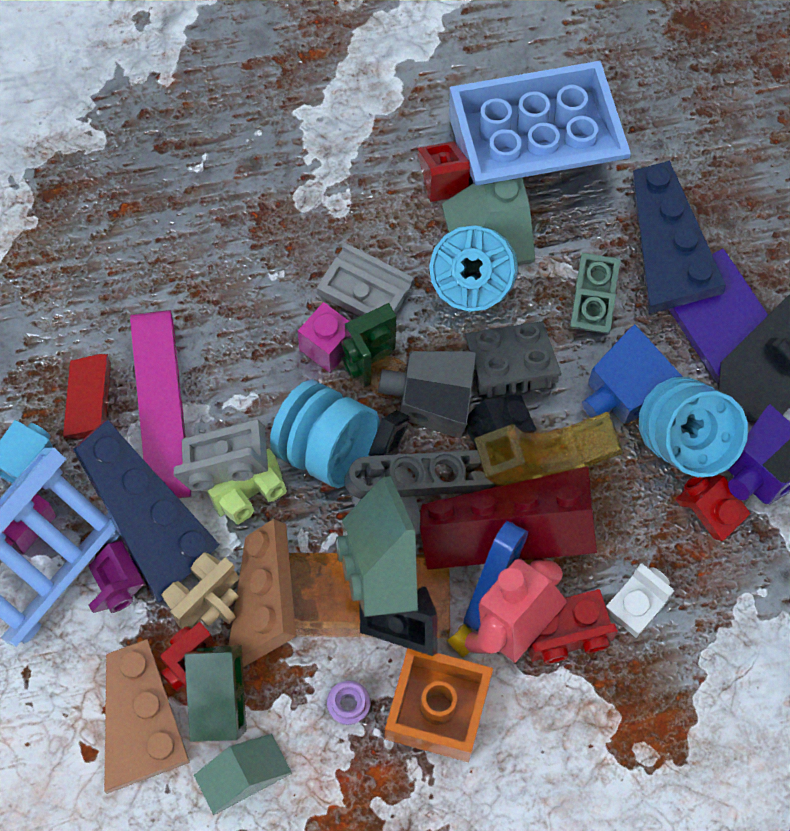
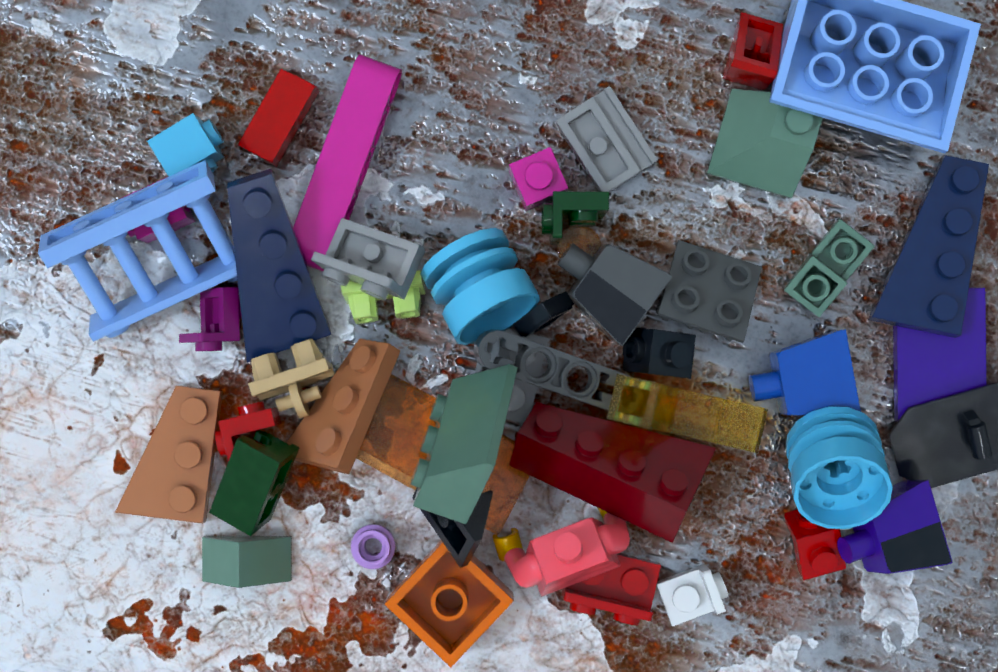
camera: 35 degrees right, 20 degrees up
medium azure wheel [429,225,518,312] -> none
blue beam [463,521,528,631] -> none

